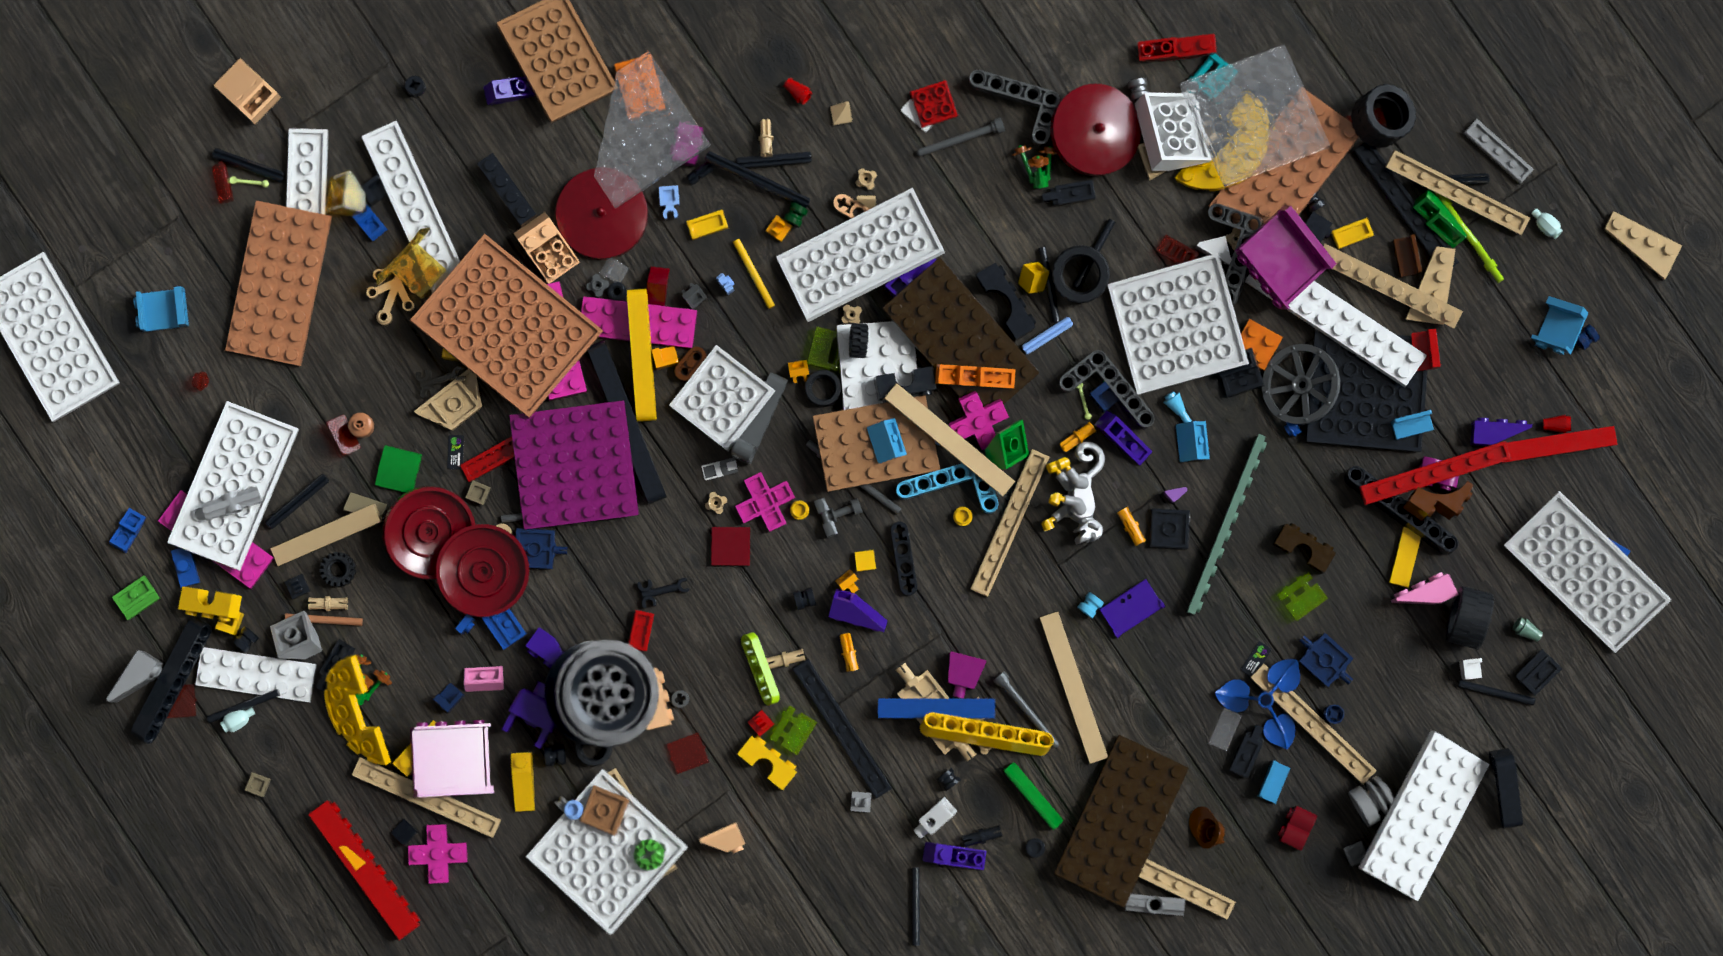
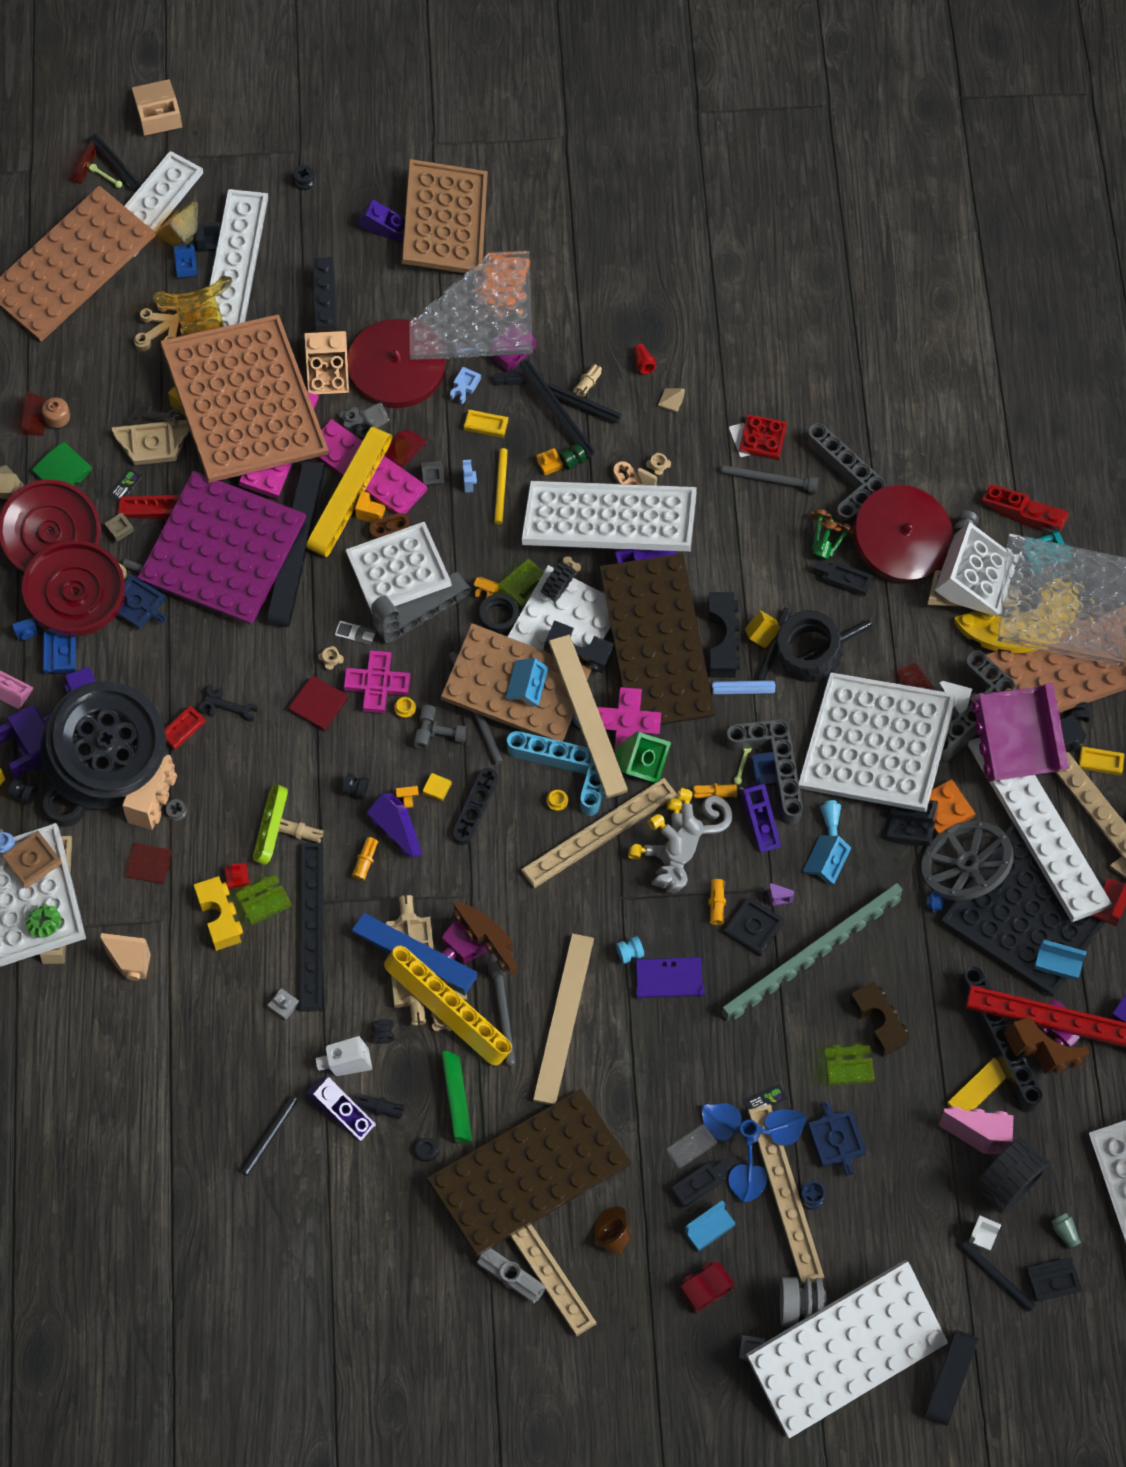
camera: 30 degrees right, 20 degrees down
orange slope [935,364,1016,388] -> none
none -> reddish brown slope [453,901,518,977]

